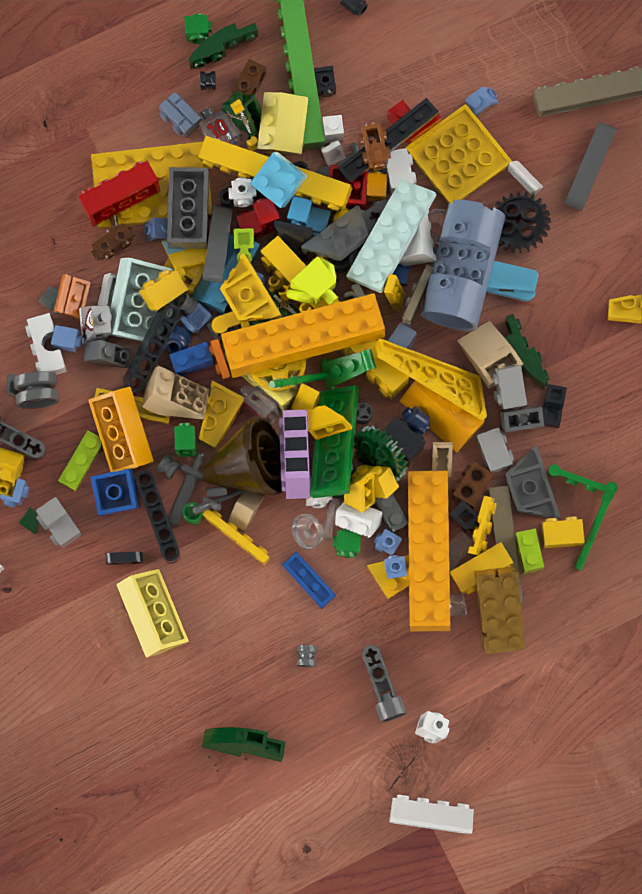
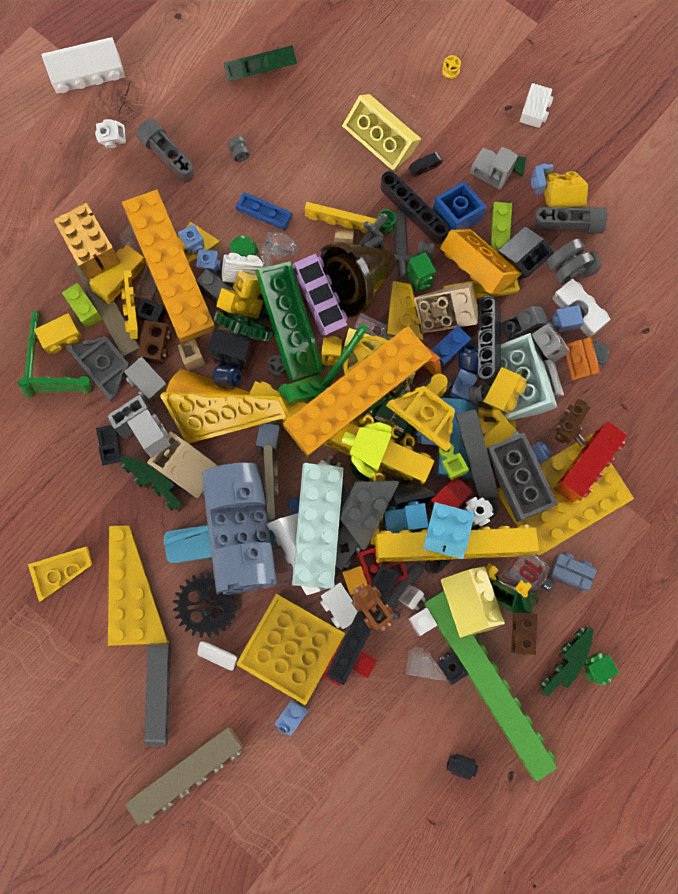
camera: 155 degrees right, 0 degrees up
black wheel [200,71,216,90] -> none
yellow slope [307,405,352,440] -> none
yellow tile [384,274,405,312] -> none
none -> yellow wing [108,526,169,646]
none -> clear slope [404,646,447,681]
none -> yellow wheel [442,55,461,79]
none -> black slope [498,227,554,279]

